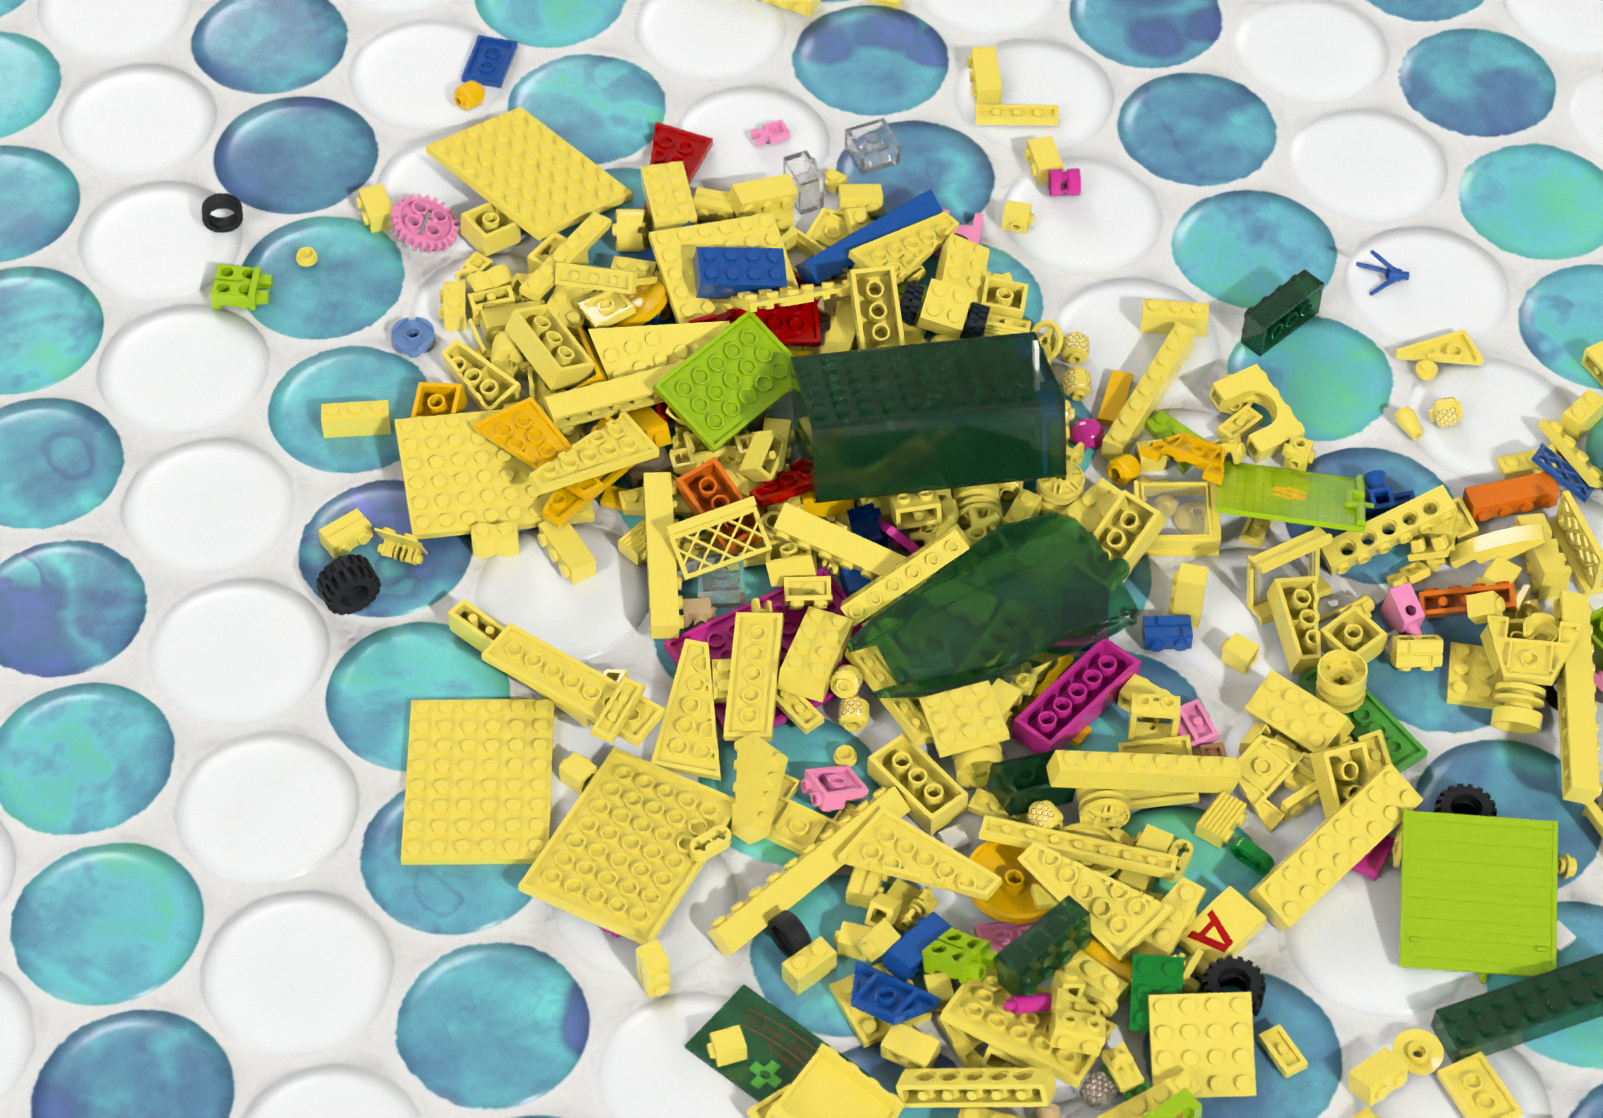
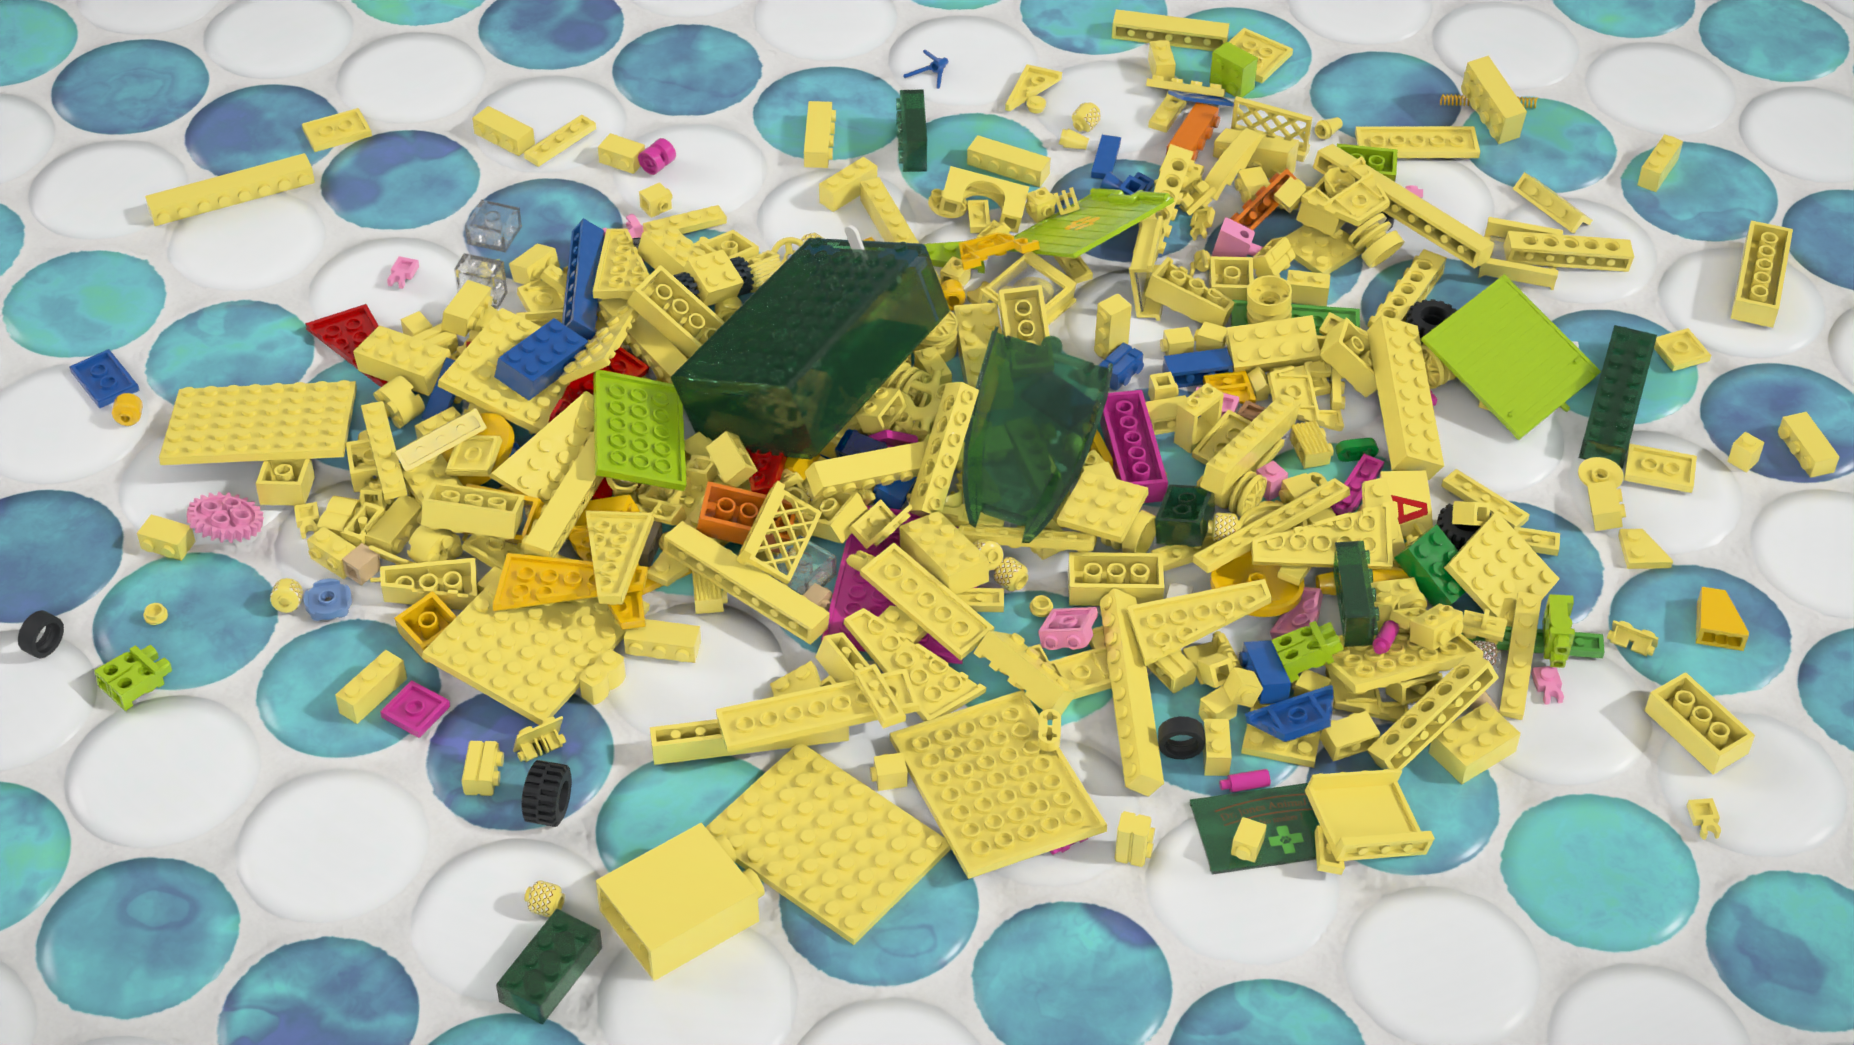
camera: 50 degrees left, 5 degrees down
none -> light yellow head [270,578,303,613]
none -> tan brick [342,543,381,585]
none -> dark pink plate [380,680,450,738]
none -> light yellow brick [401,311,432,337]
none -> clear green brick [496,909,602,1025]
none -> light yellow head [524,880,565,917]
none -> light yellow brick [596,823,765,981]
none -> light yellow plate [643,205,727,234]
none -> light yellow wing [770,661,822,697]
none -> light yellow brick [804,101,836,168]
none -> light yellow brick [815,632,869,683]
none -> light yellow brick [967,135,1051,187]
none -> light yellow tile [1054,187,1080,215]
none -> blue tile [1091,134,1121,179]
none -> light yellow brick [1148,372,1179,401]
none -> blue brick [1162,348,1233,388]
none -> light yellow brick [1194,321,1227,351]
none -> yellow wing [1203,371,1256,404]
none -> dark pink cylinder [1219,769,1271,793]
none -> bright pink brick [1256,460,1288,501]
none -> light yellow brick [1287,270,1331,306]
none -> dark pink plate [1330,454,1384,516]
none -> light yellow brick [1367,249,1447,328]
none -> light yellow plate [1441,469,1530,529]
none -> light yellow brick [1452,501,1490,526]

